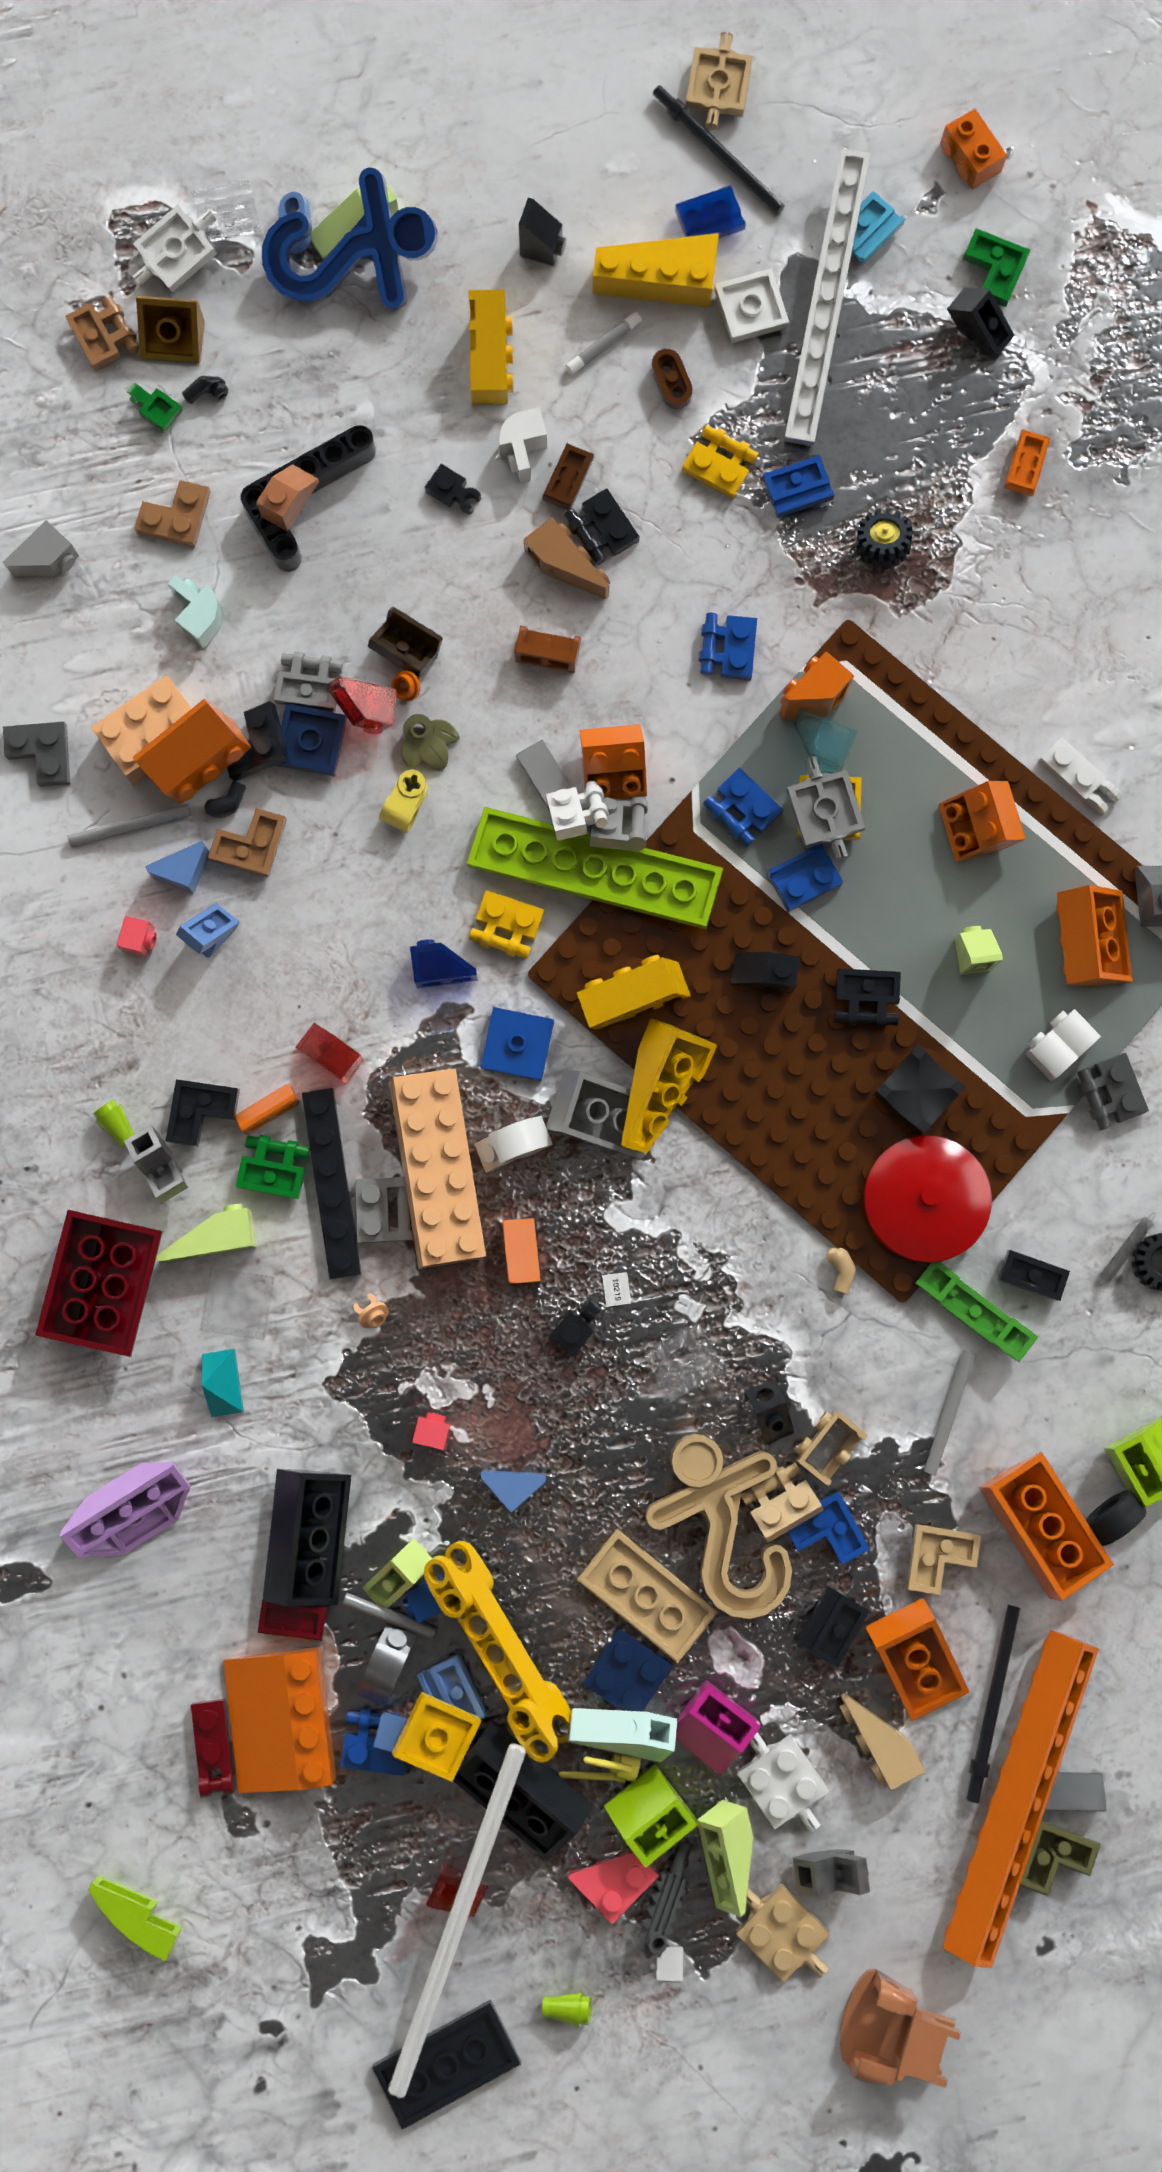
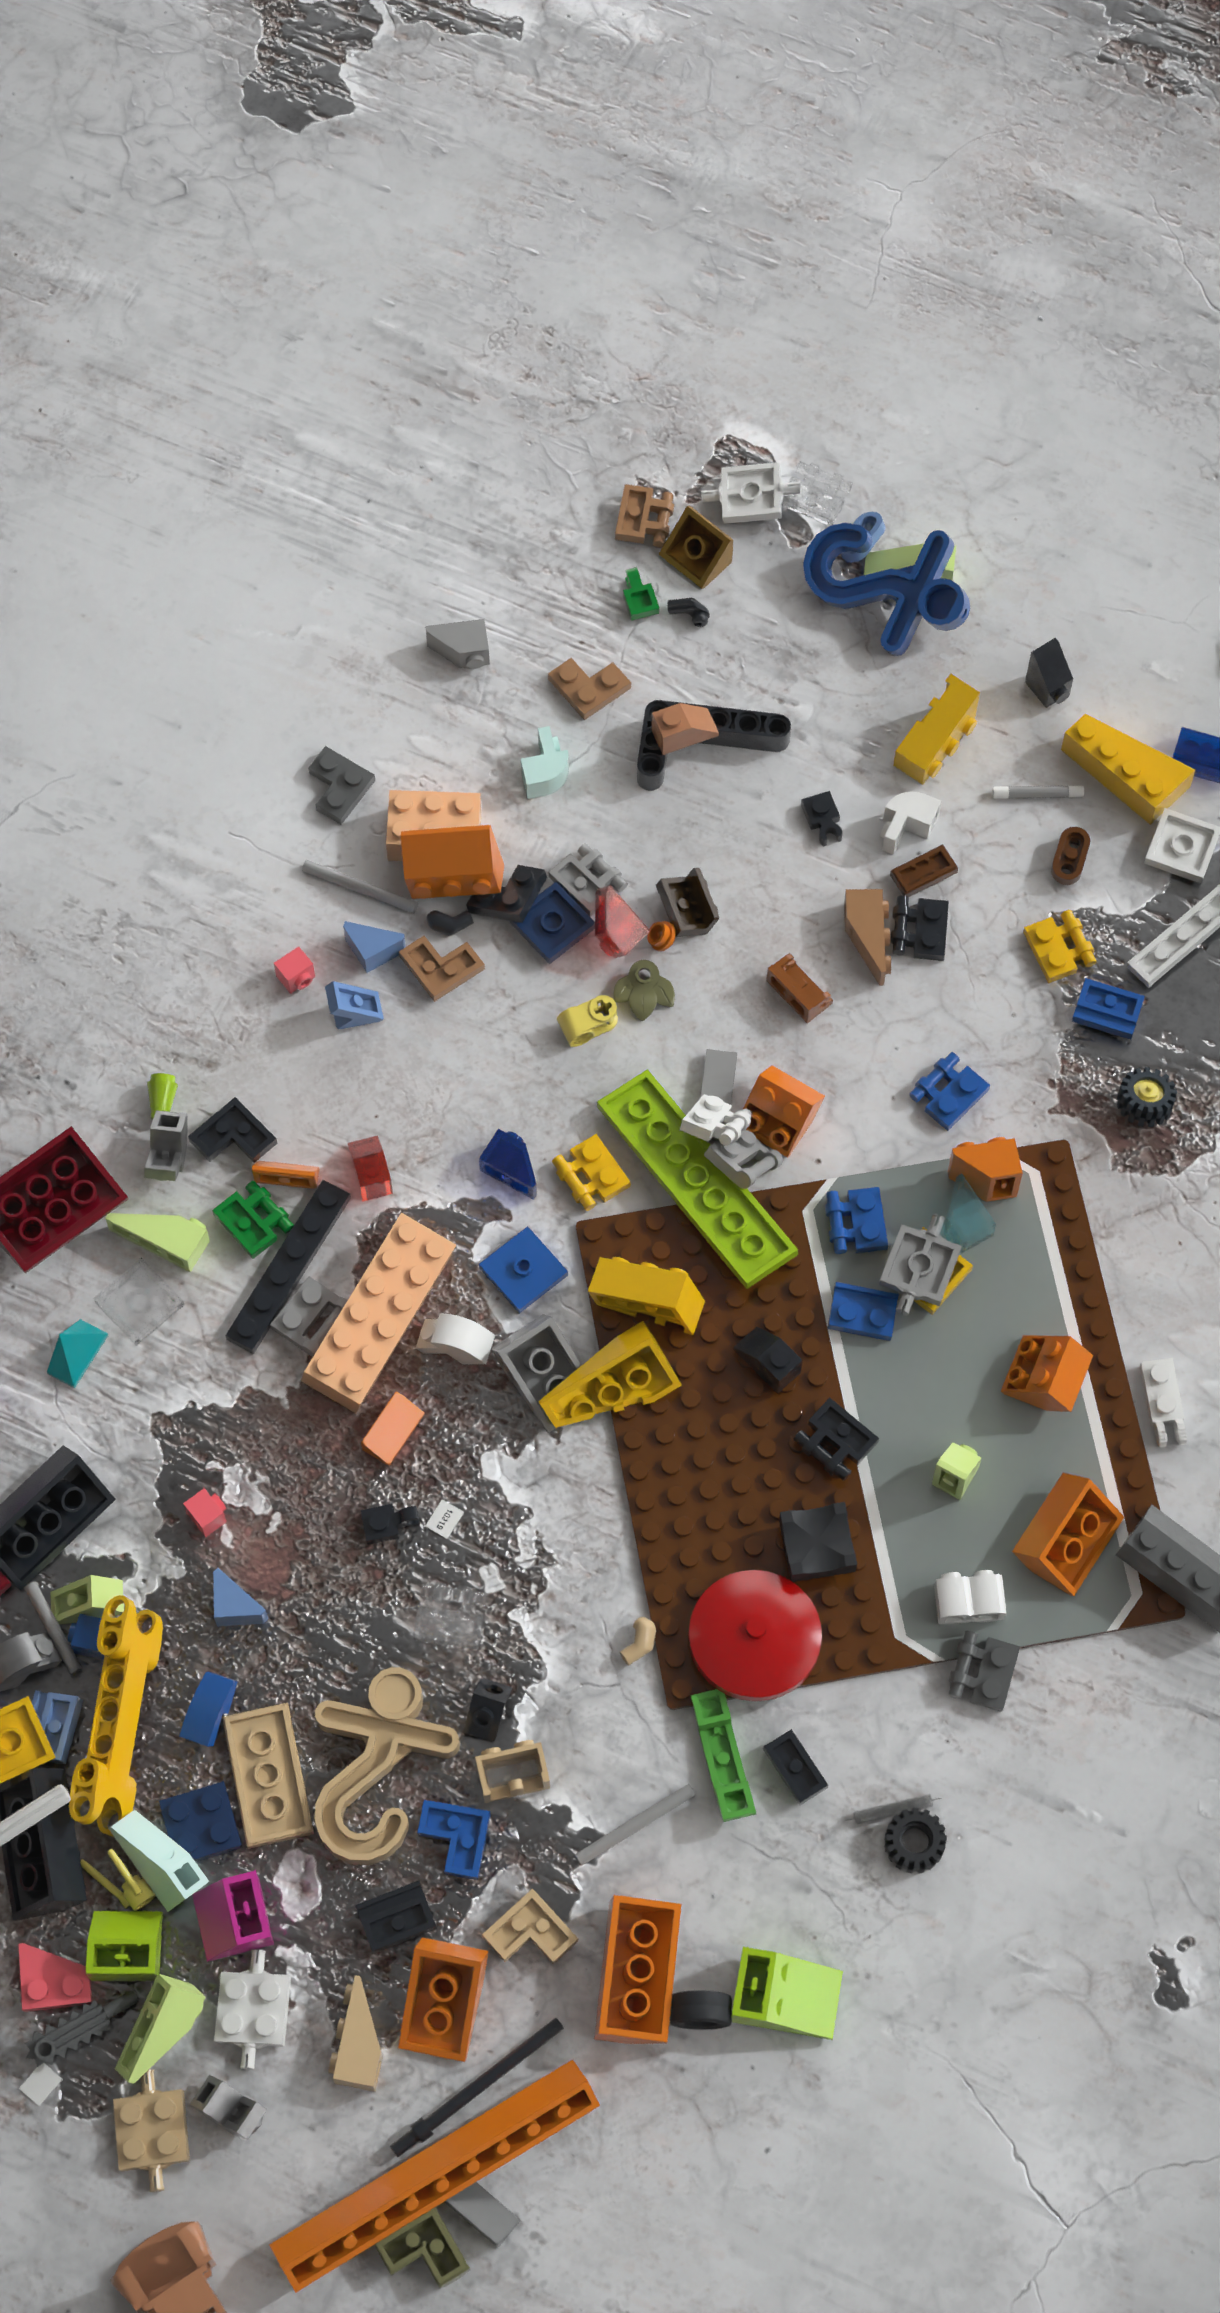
camera: 40 degrees right, 15 degrees down
light nougat plate [353,1293,389,1328] -> none
tan plate [741,1463,824,1543] -> none
none -> blue slope [179,1671,238,1747]

